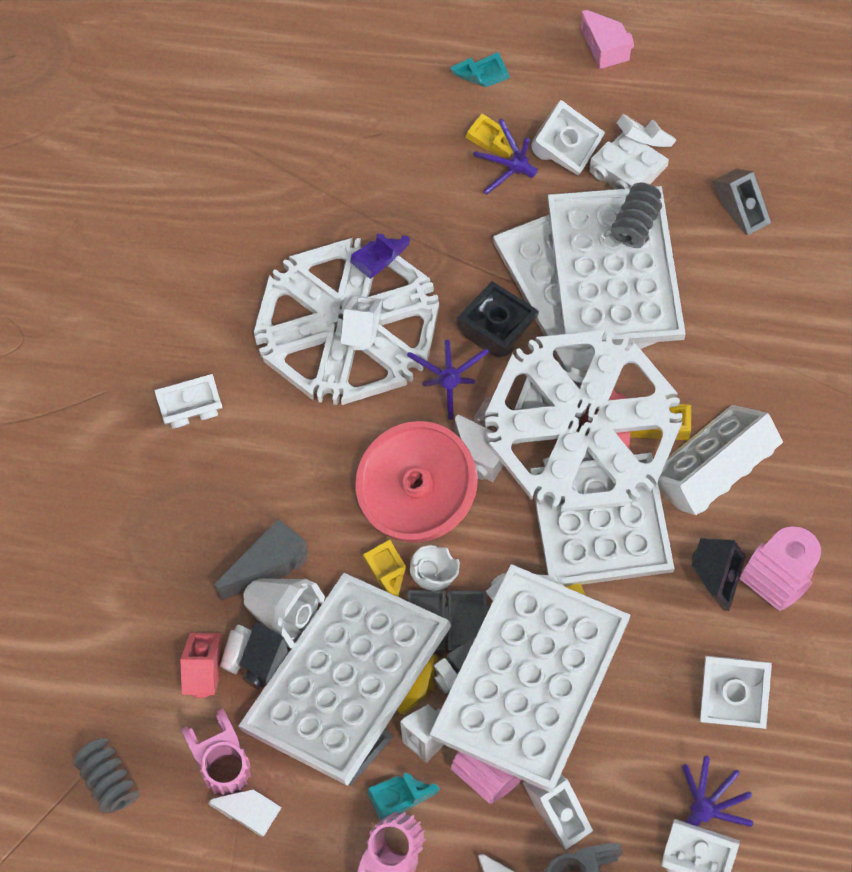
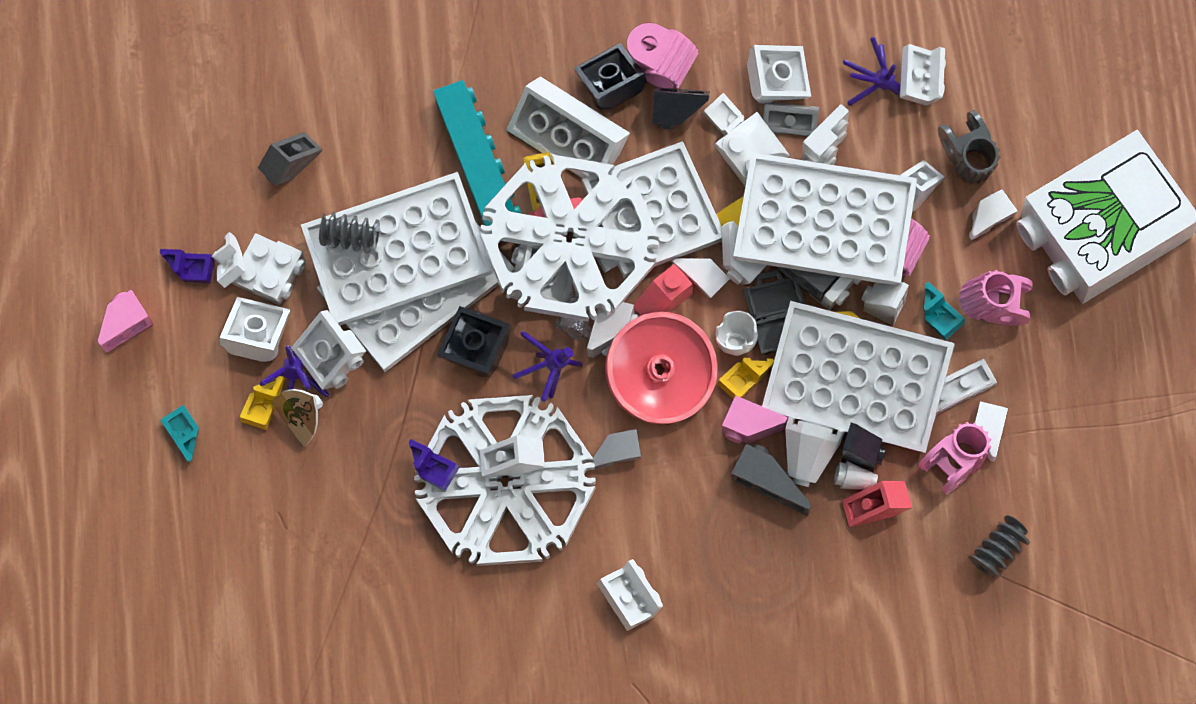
camera: 100 degrees left, 10 degrees up
none -> dark purple slope [160,249,215,284]
none -> shield [271,389,323,447]
none -> white plate [291,310,366,390]
none -> teal brick [433,80,522,226]
none -> black slope [574,43,647,110]
none -> light grey slope [591,429,641,469]
none -> coral slope [634,264,693,316]
none -> white slope [671,258,730,298]
none -> white slope [702,93,744,136]
none -> white slope [713,112,790,187]
none -> bright pink slope [722,396,788,444]
none -> light grey slope [763,102,819,136]
none -> white plate [802,104,849,165]
none -> white tile [936,358,997,414]

